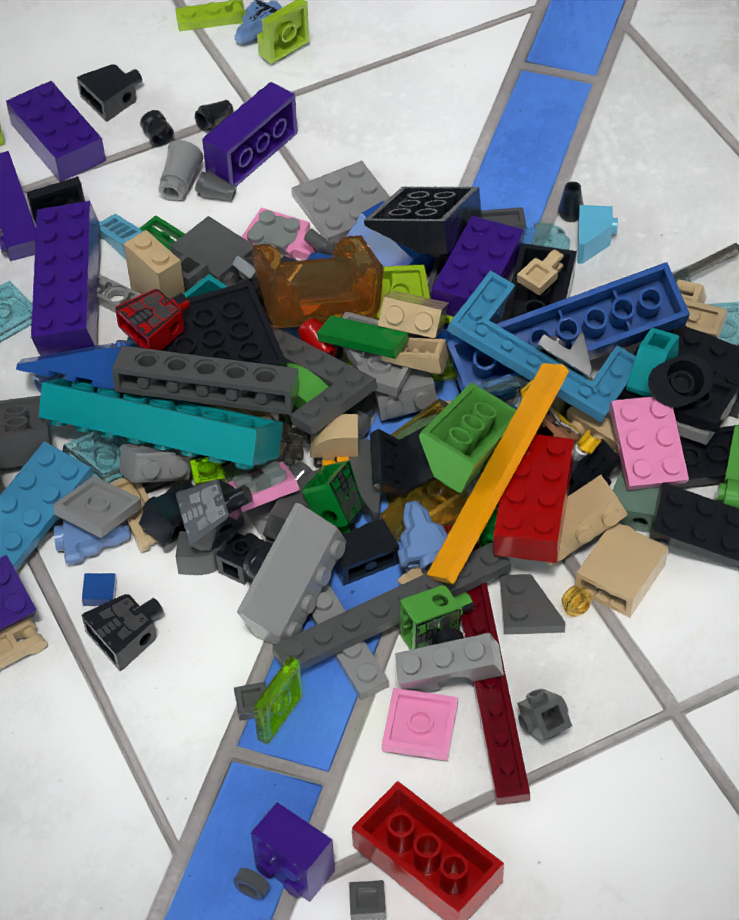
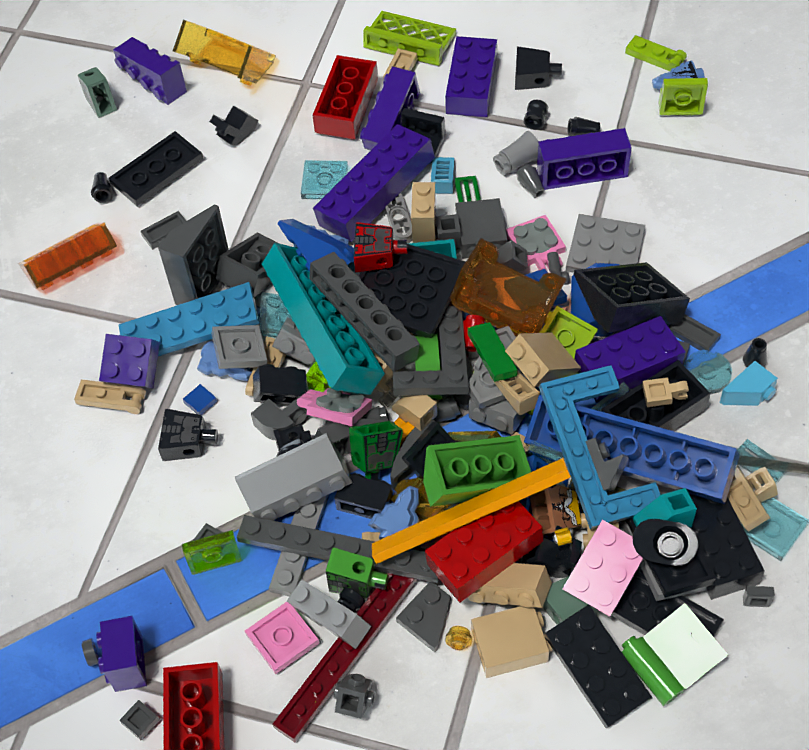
camera: 45 degrees right, 5 degrees up
torso [175,479,253,553] -> none

